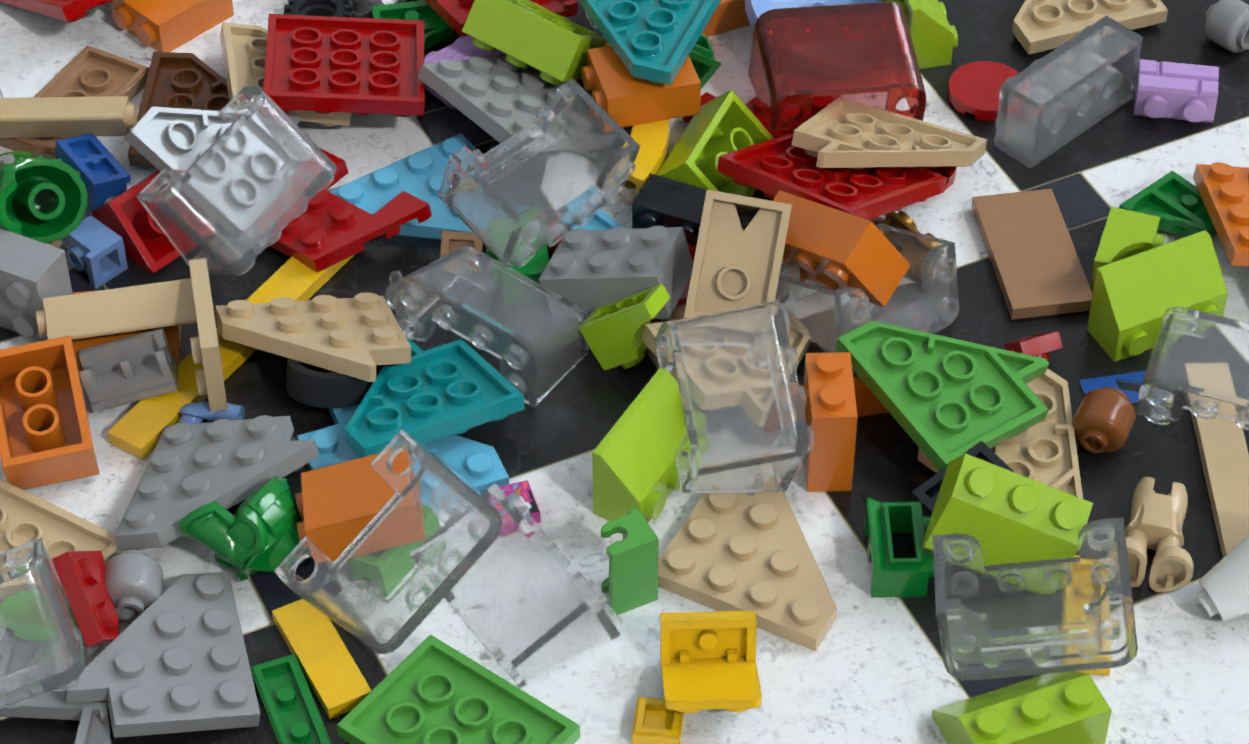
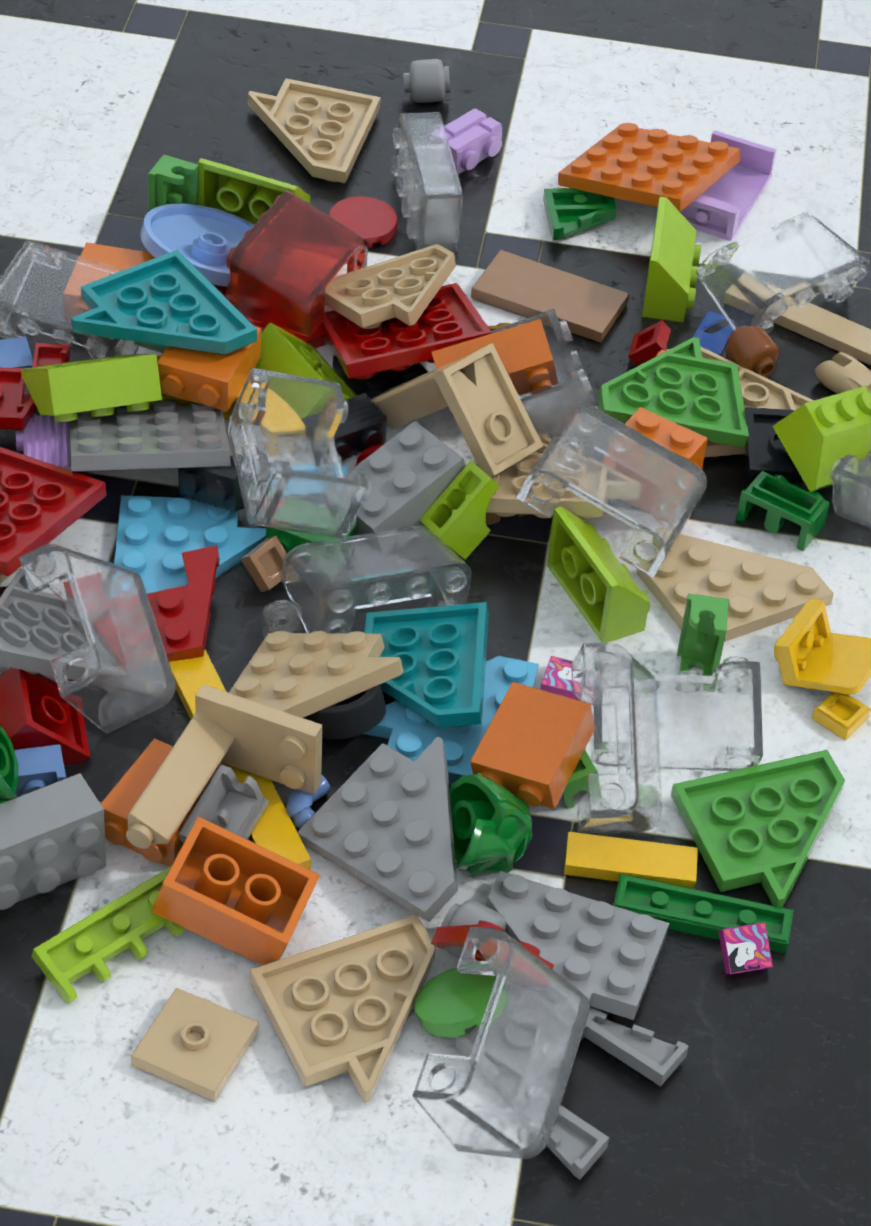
camera: 60 degrees left, 0 degrees up
lime arch [1090,207,1165,291] -> none

